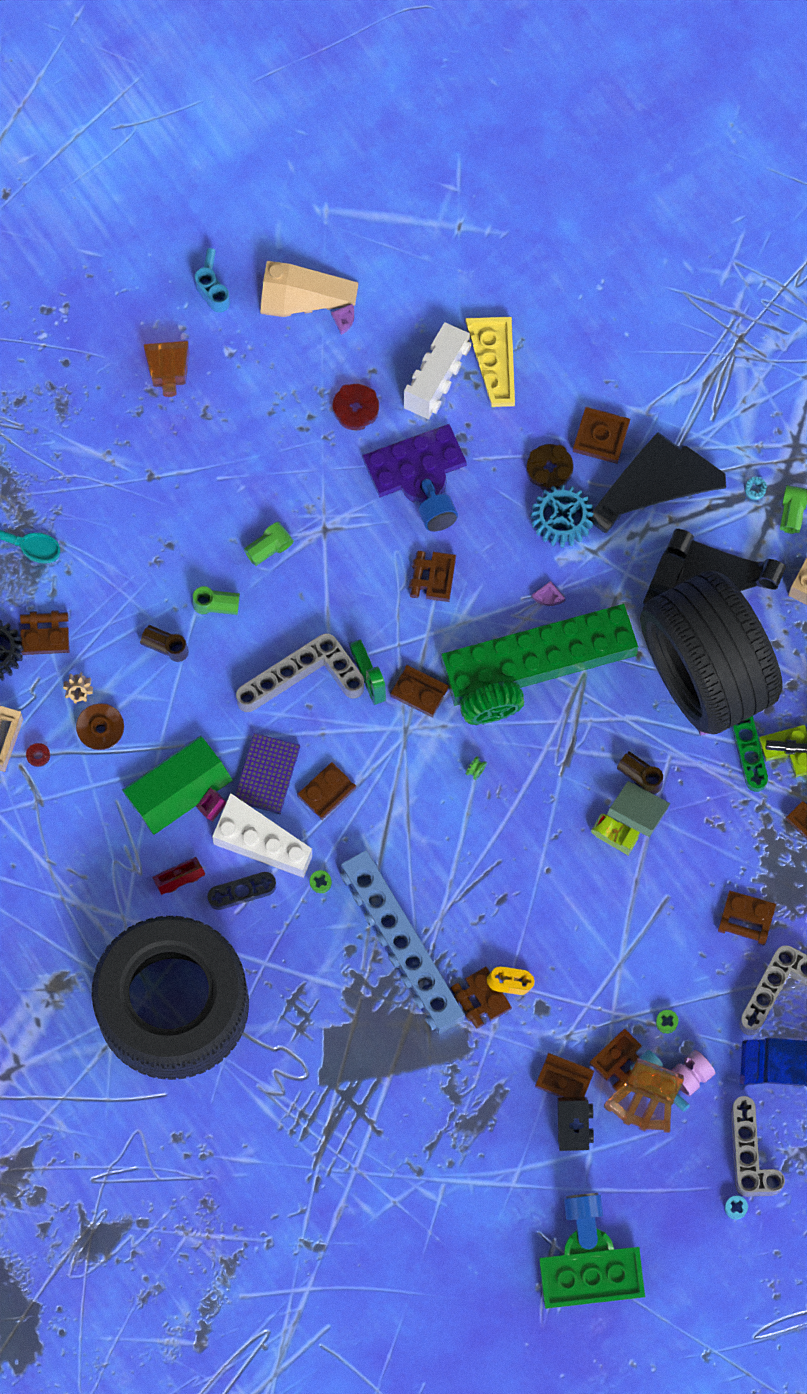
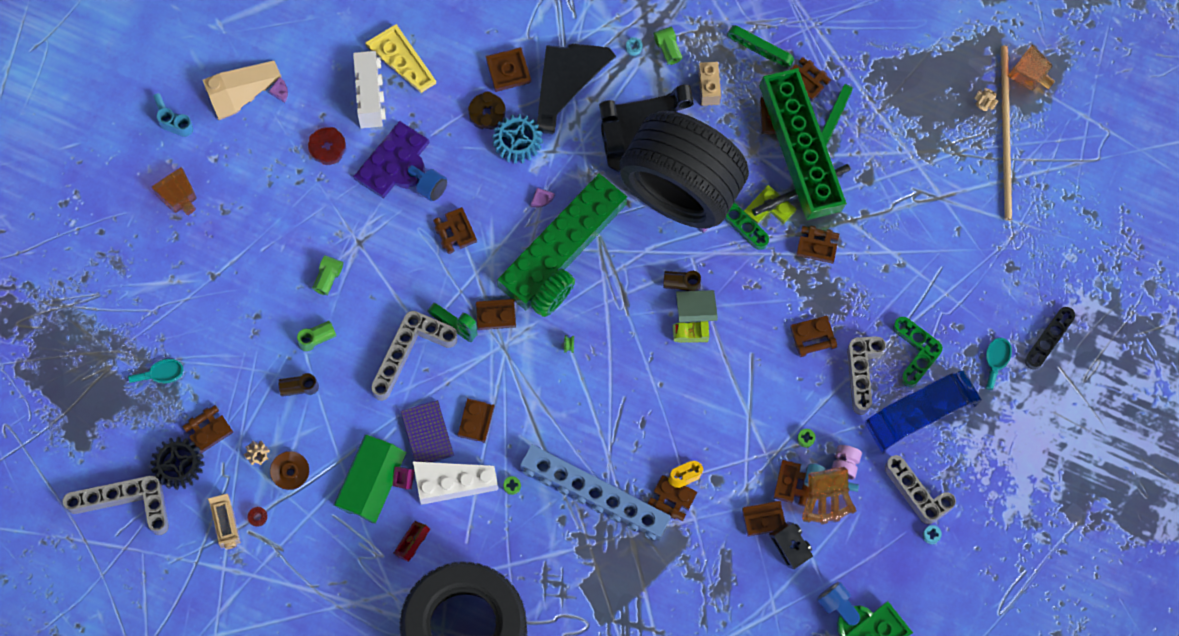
camera: 35 degrees left, 0 degrees up
black beam [207,872,276,910] -> none

